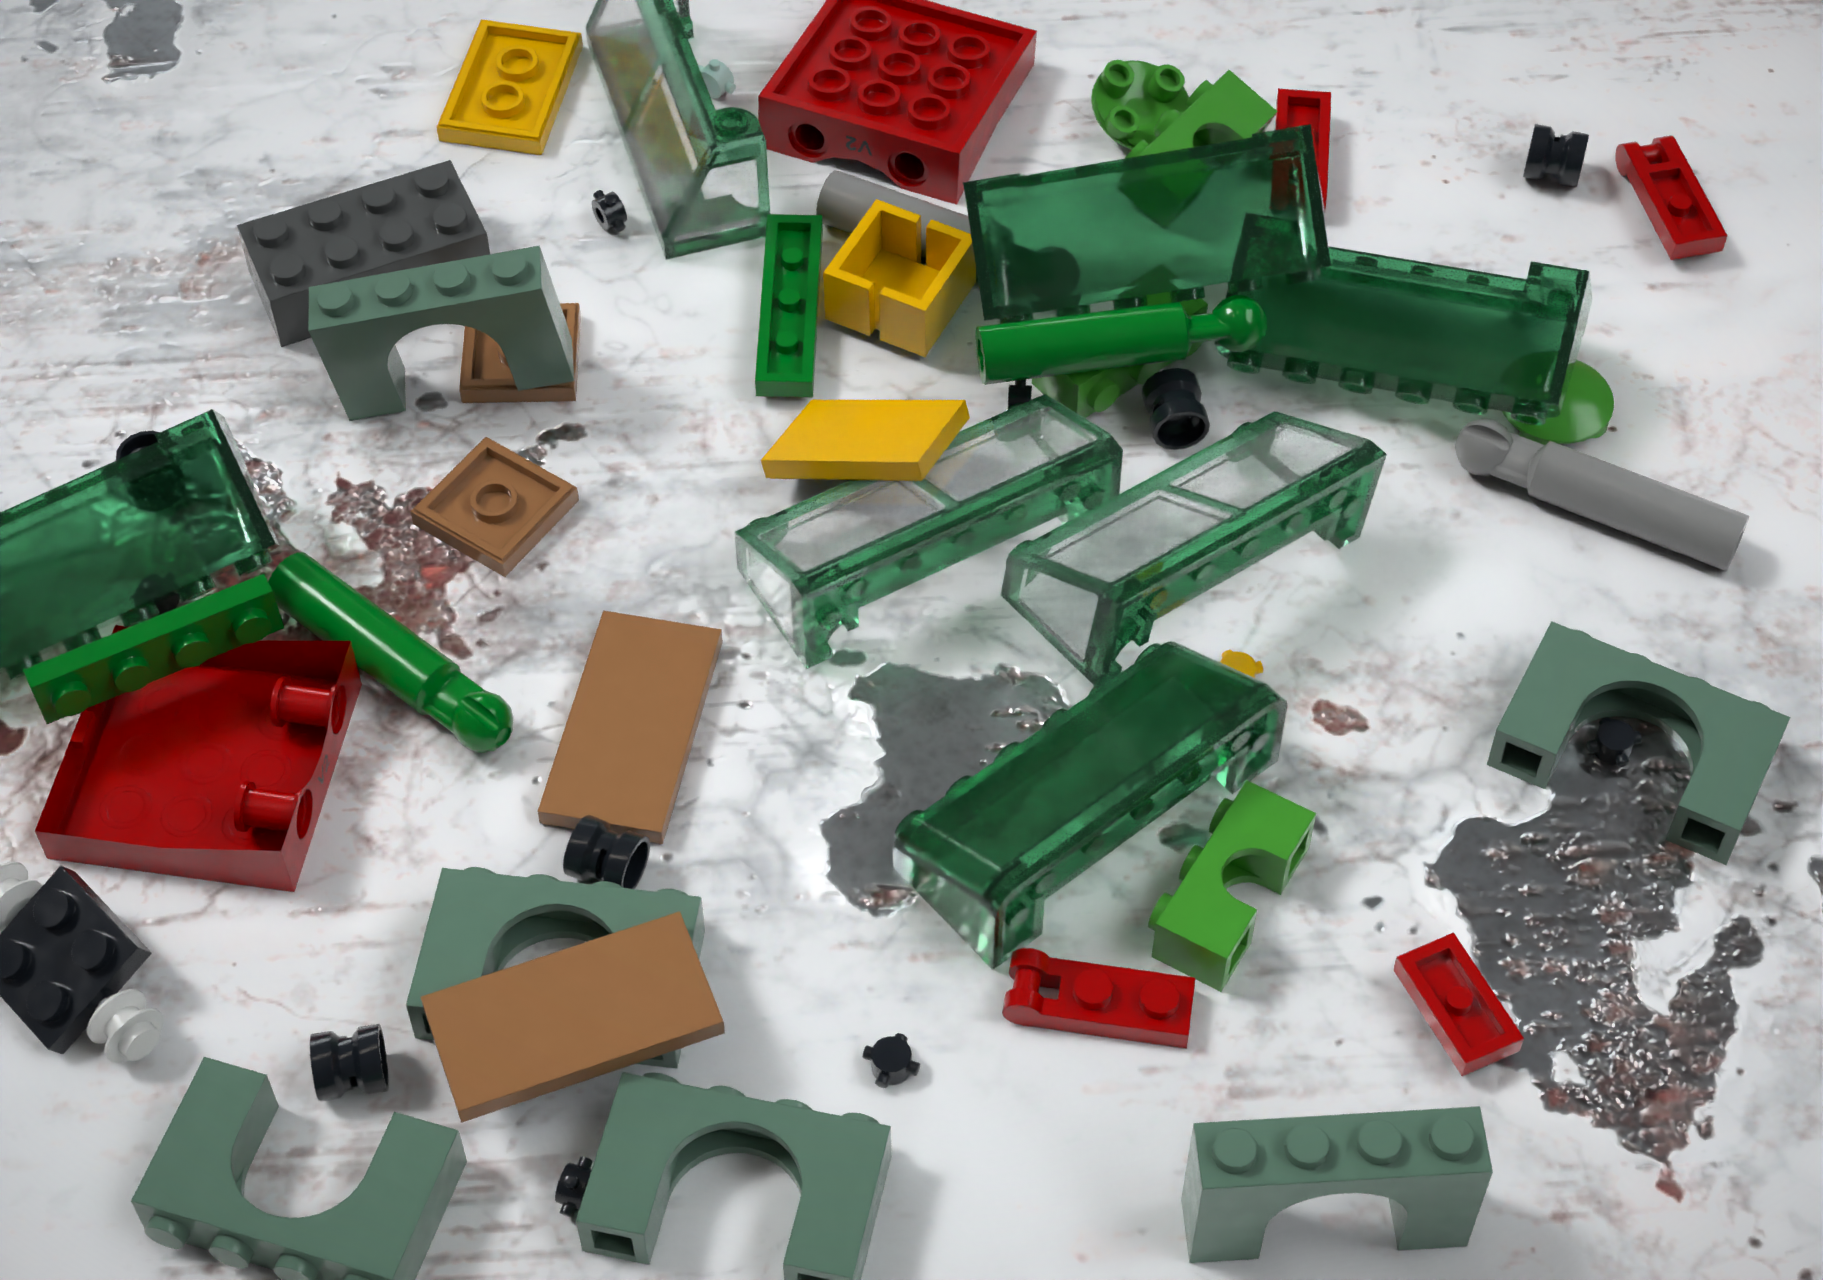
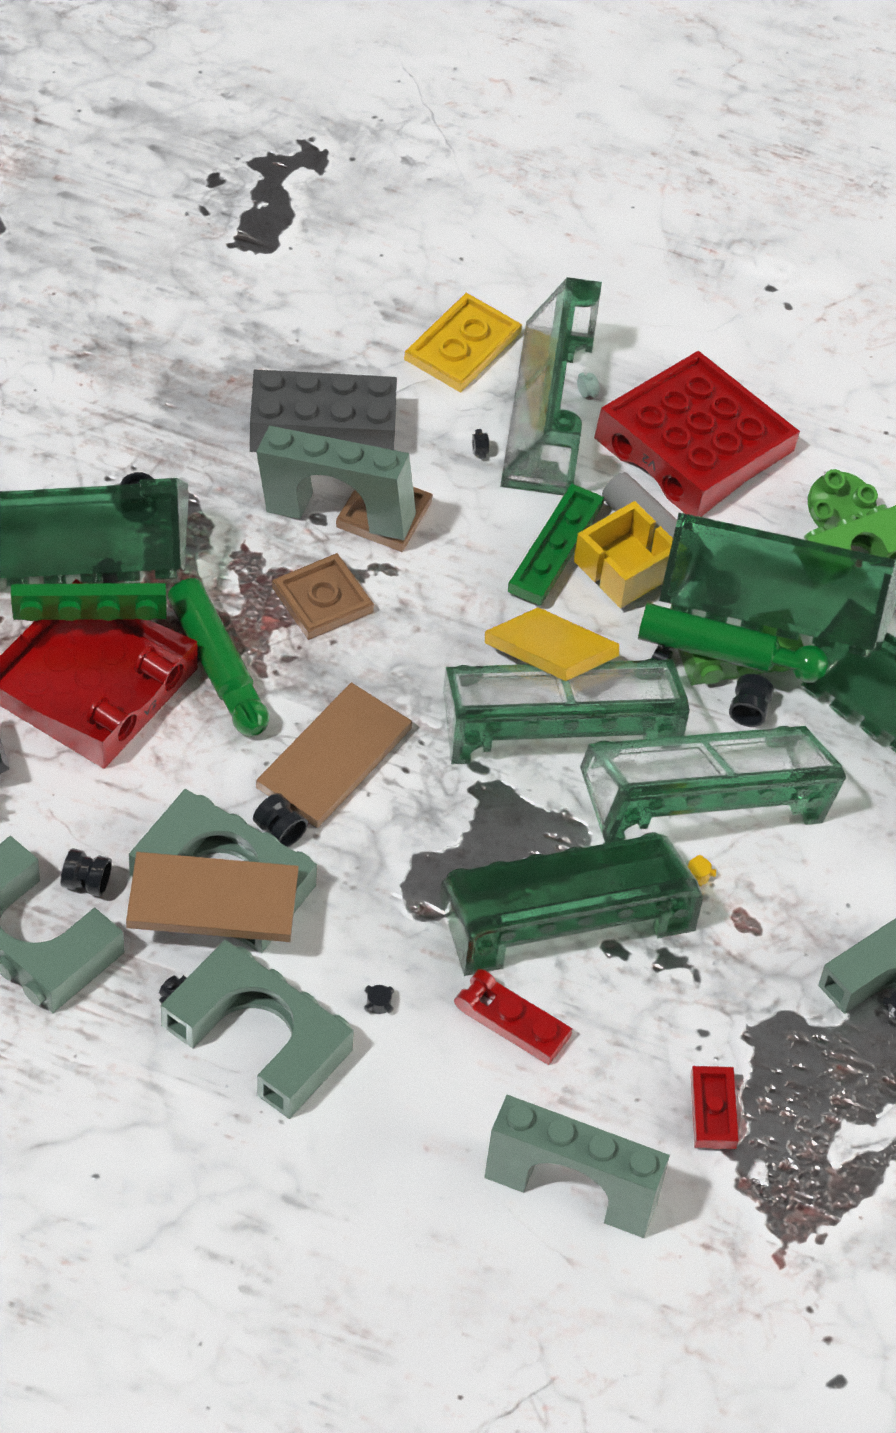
camera: 20 degrees right, 0 degrees up
bright green arch [1148,780,1316,992] -> none

